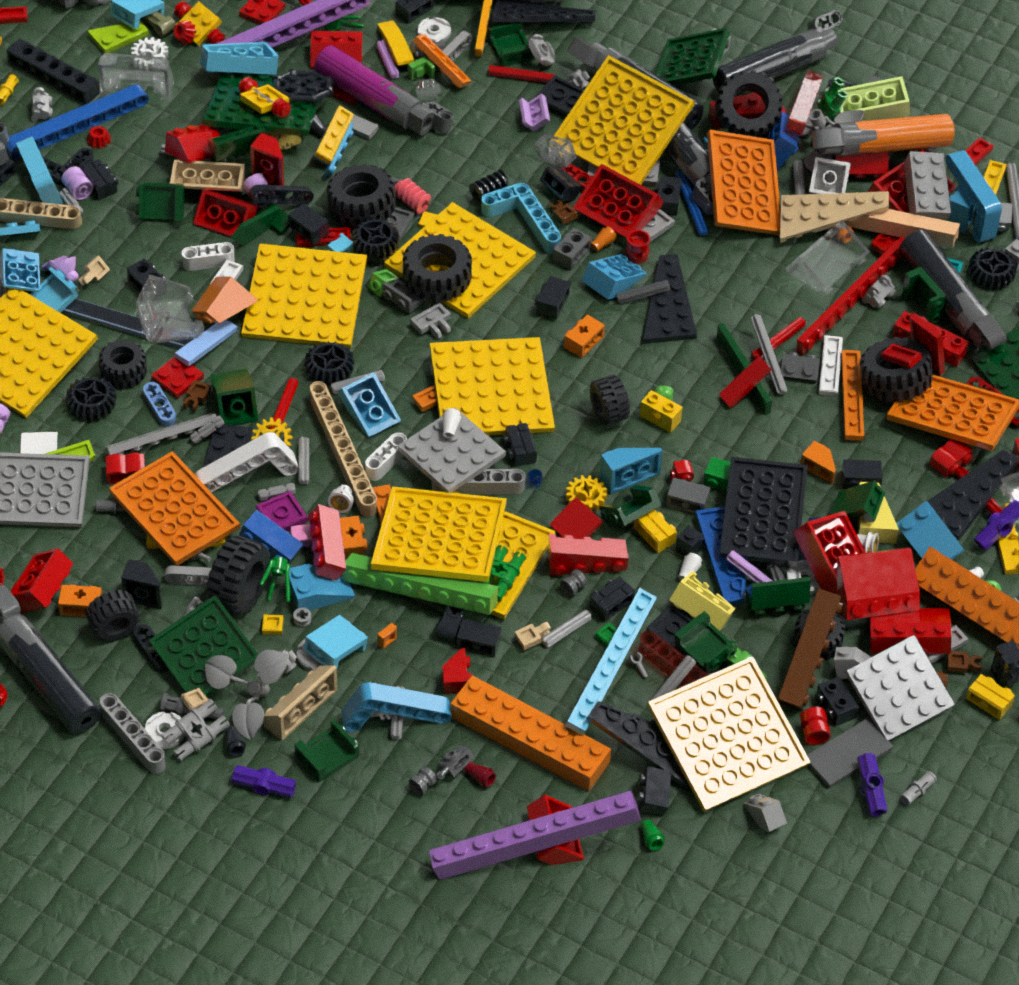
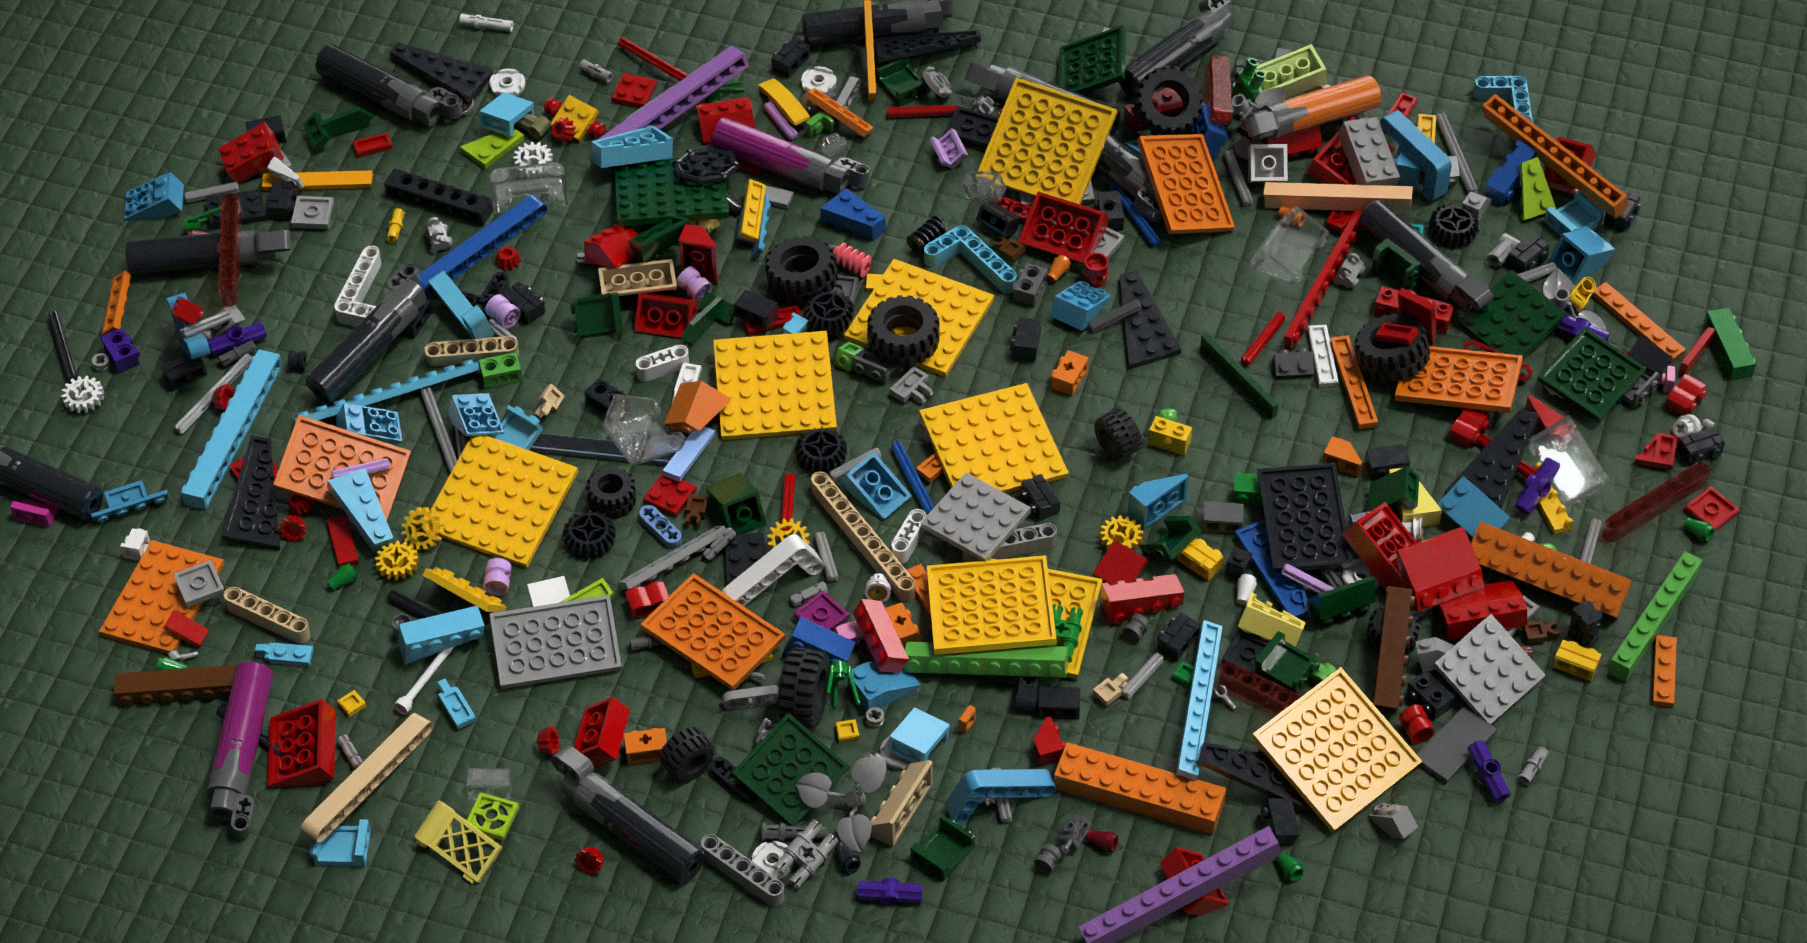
camera: 10 degrees left, 0 degrees up
lavender hair [41,256,79,283] -> none
black slope [121,559,163,609] -> none
tan tile [181,688,208,712] -> none
plate [239,77,291,118] -> none
black beam [249,185,314,205] -> none
white cone [442,408,461,438] -> none
clear blue hinge [527,469,543,486] -> none
light grey axle [651,656,696,700] -> none
red plate [669,460,695,482] -> none
red tile [719,356,772,408] -> none
light grey axle [751,314,787,395] -> none
tan wing [780,191,889,243] -> none
none -> bright green brick [479,352,522,389]
none -> blue wedge [820,188,886,241]
none -> blue axle [891,441,934,516]

